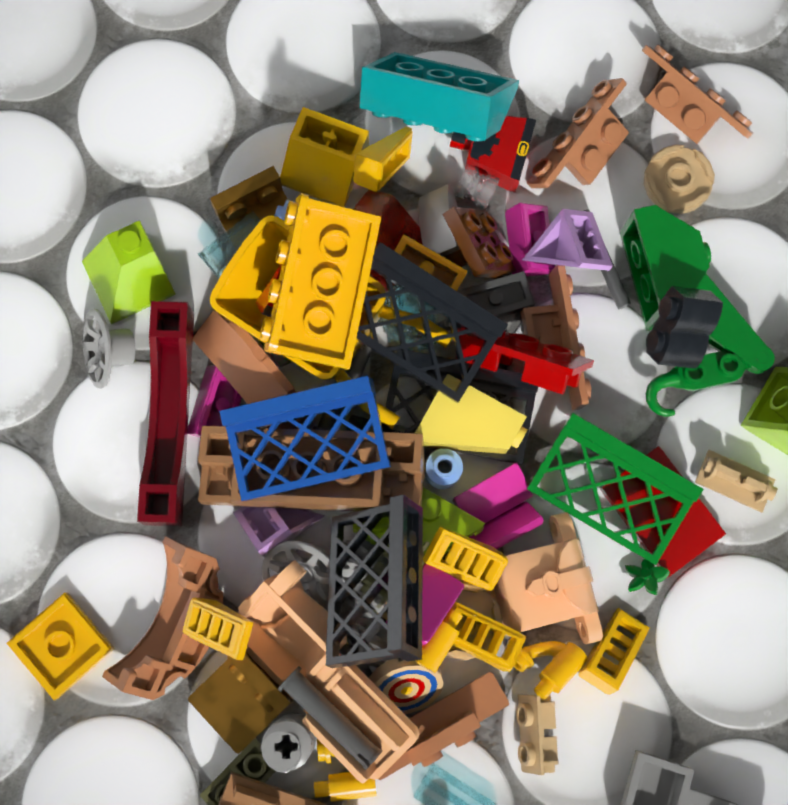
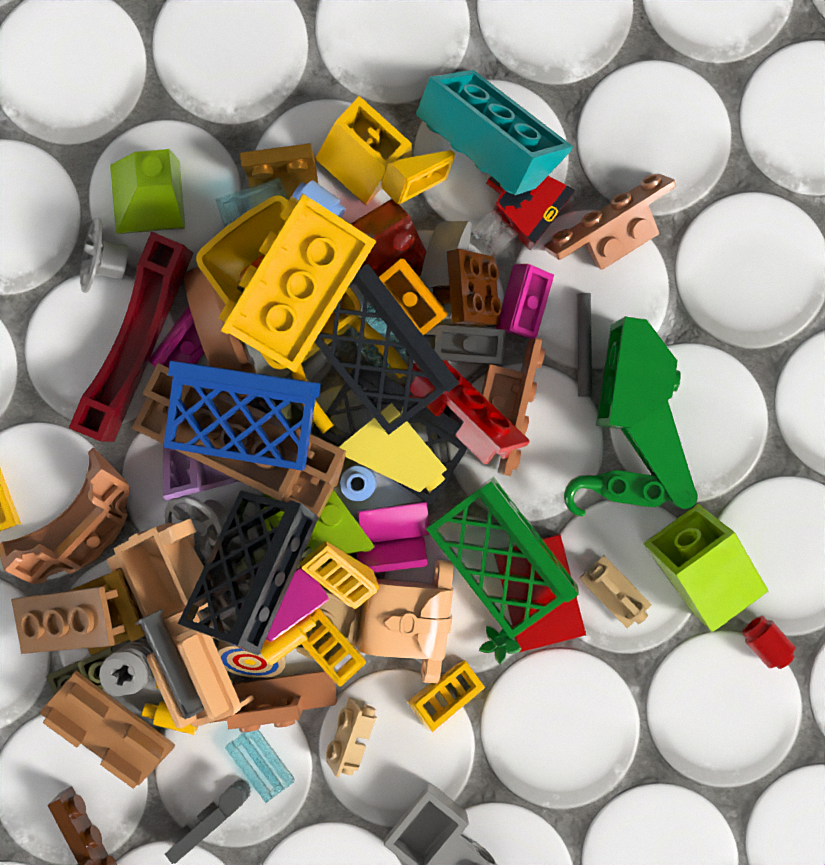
camera: 25 degrees right, 10 degrees up
yellow slope [183,597,253,660] -> none
yellow plant [513,641,588,700] -> none
lavender slope [522,209,613,271] -> none
nougat bracket [642,44,754,144] -> none
tan tile [643,144,715,214] -> none
black brick [646,286,723,369] -> none
none -> medium nougat brick [11,586,125,654]

